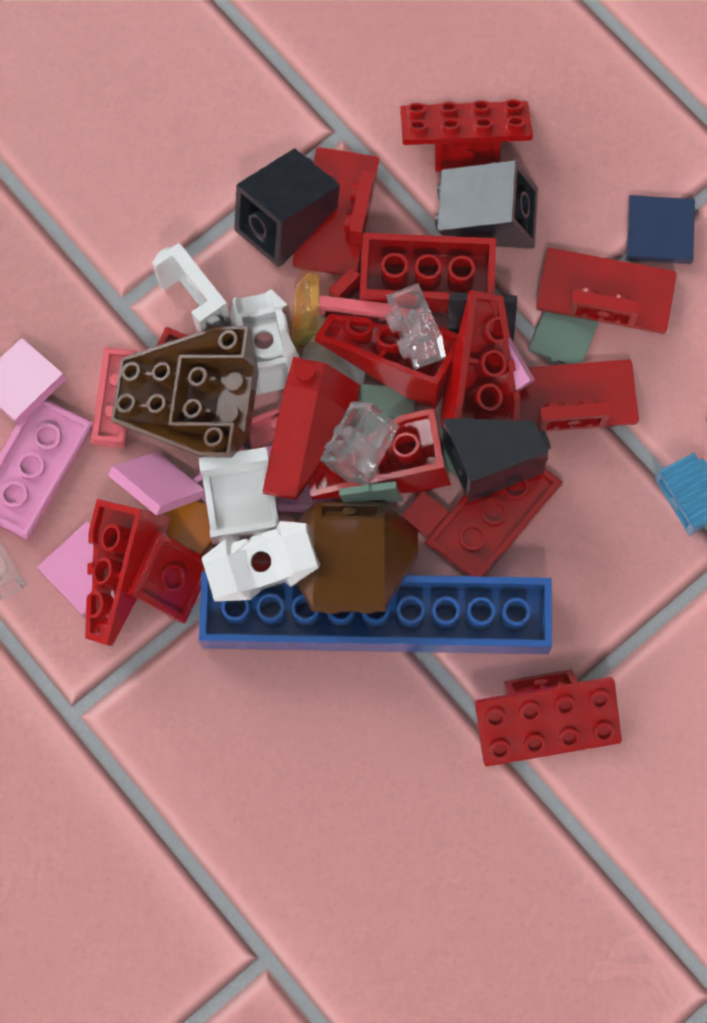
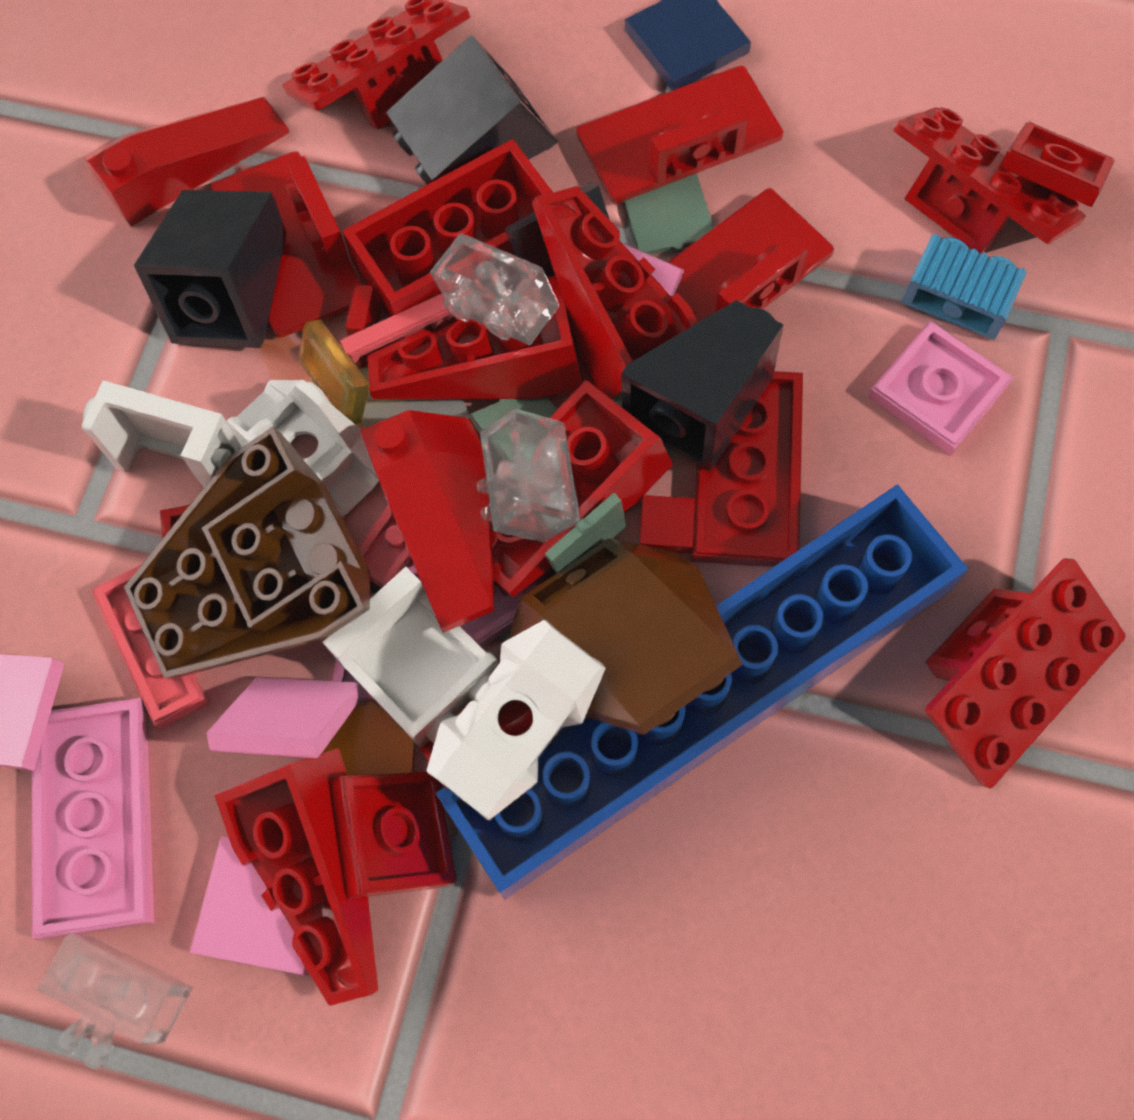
camera: 35 degrees left, 5 degrees down
none -> red wedge [82,97,290,227]
none -> bright pink tile [868,320,1014,456]

